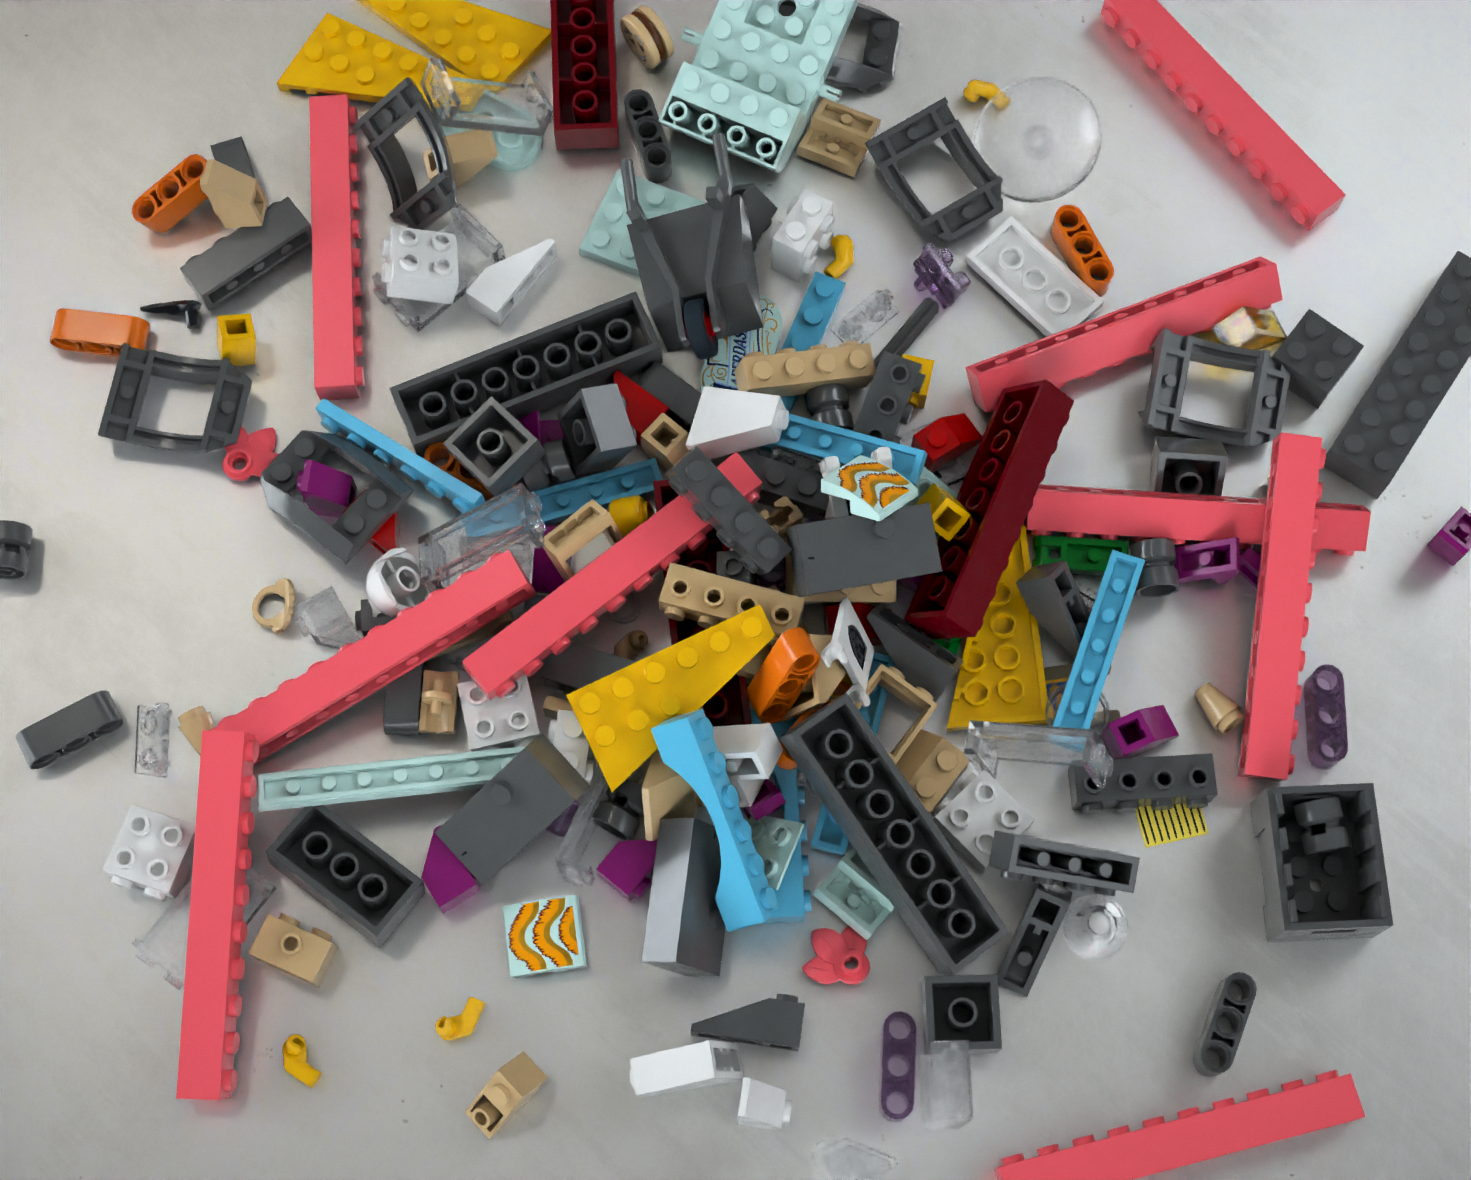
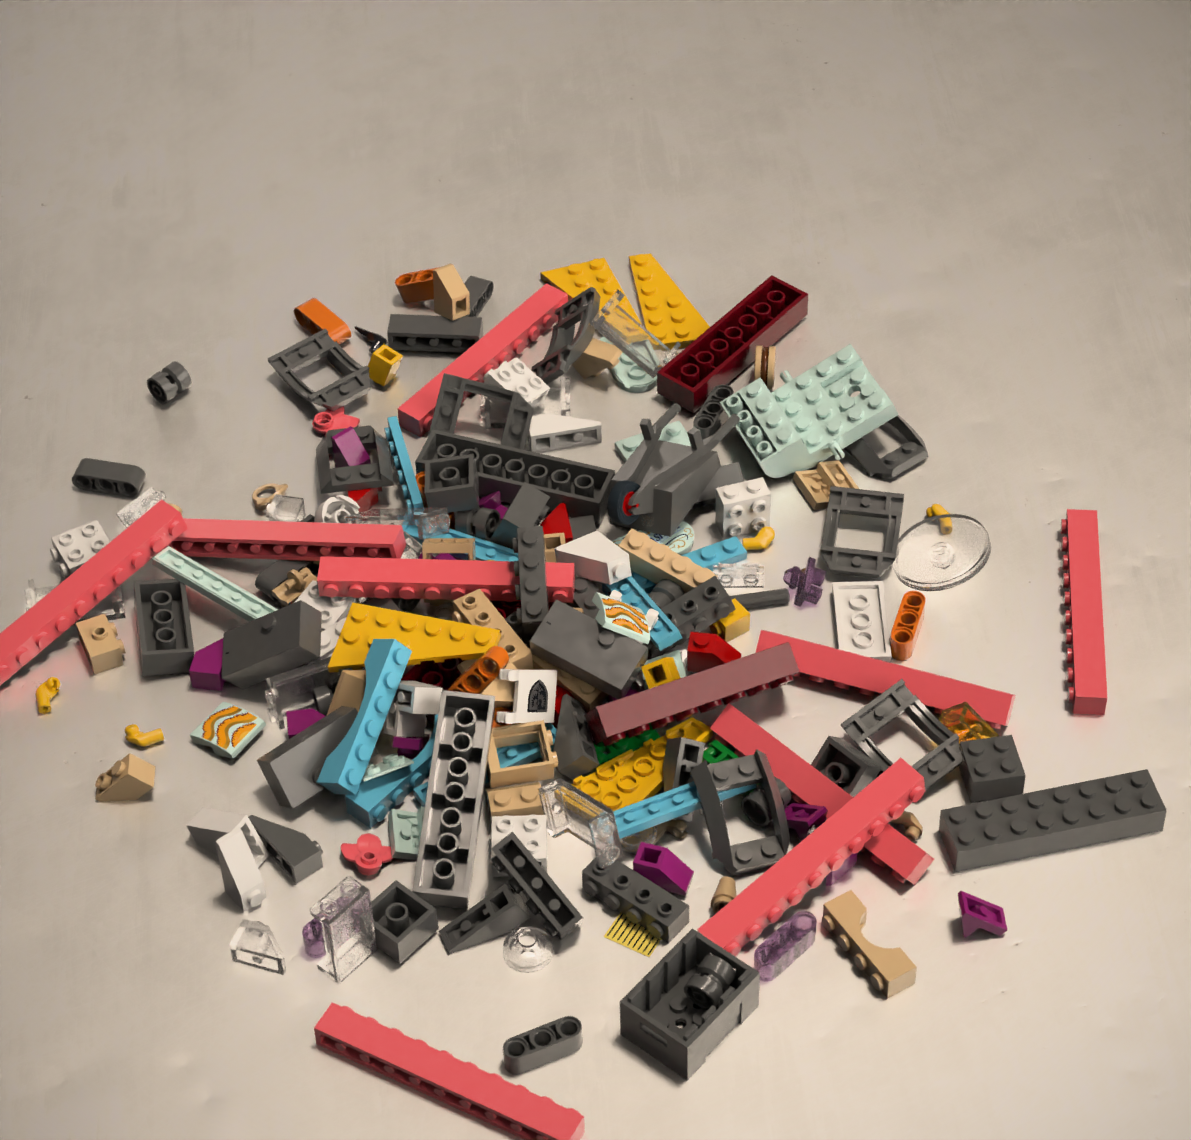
camera: 45 degrees right, 25 degrees down
none -> dark grey wedge [428,373,534,450]
none -> dark grey wedge [689,749,790,875]
none -> tan arch [821,890,917,999]

